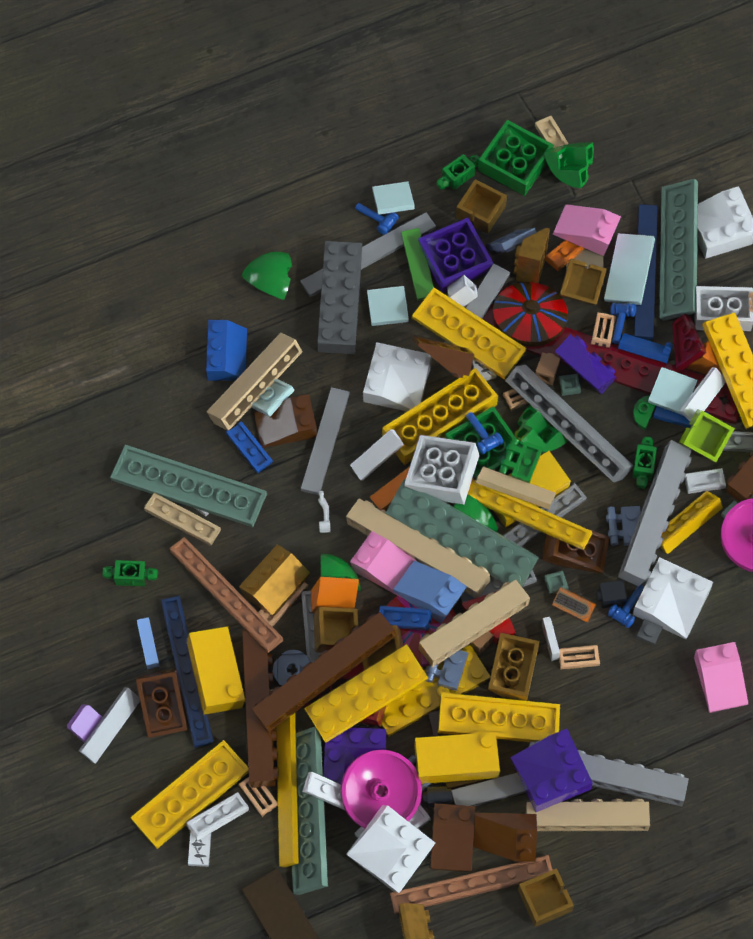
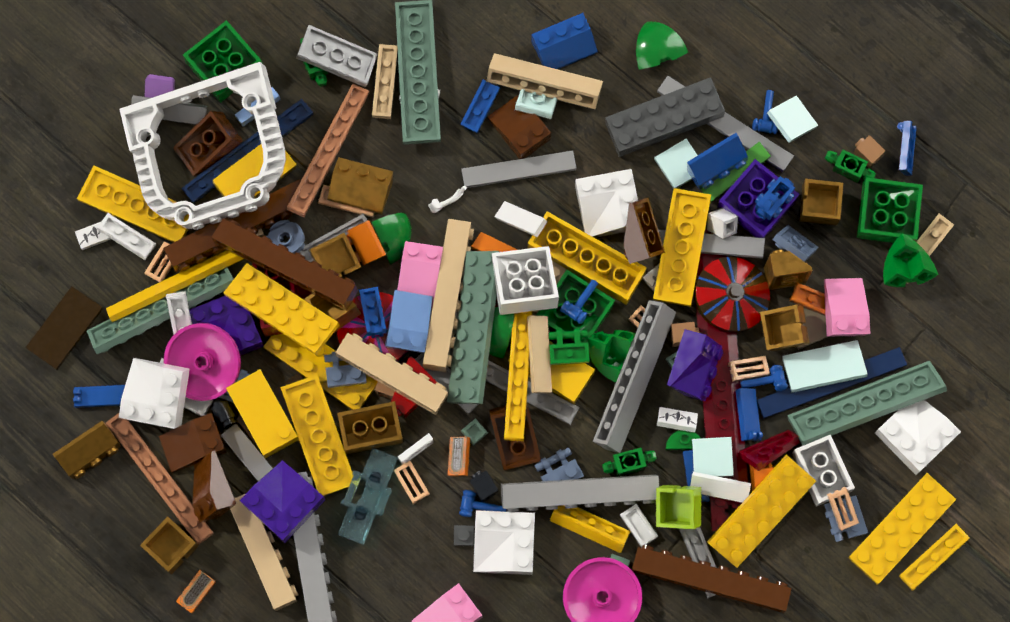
camera: 65 degrees right, 10 degrees up
none -> blue hinge [73,385,125,408]
none -> white arch [120,62,286,229]
none -> tile [176,570,216,613]
none -> green slope [183,20,263,103]
none -> light grey tile [296,25,378,87]
none -> clear light blue piece [338,448,398,545]
none -> white tile [657,407,698,432]
none -> blue slope [687,133,748,189]
none -> blue brick [755,176,795,220]
none -> medium nougat brick [854,135,885,169]
none -> hinge [897,121,917,175]

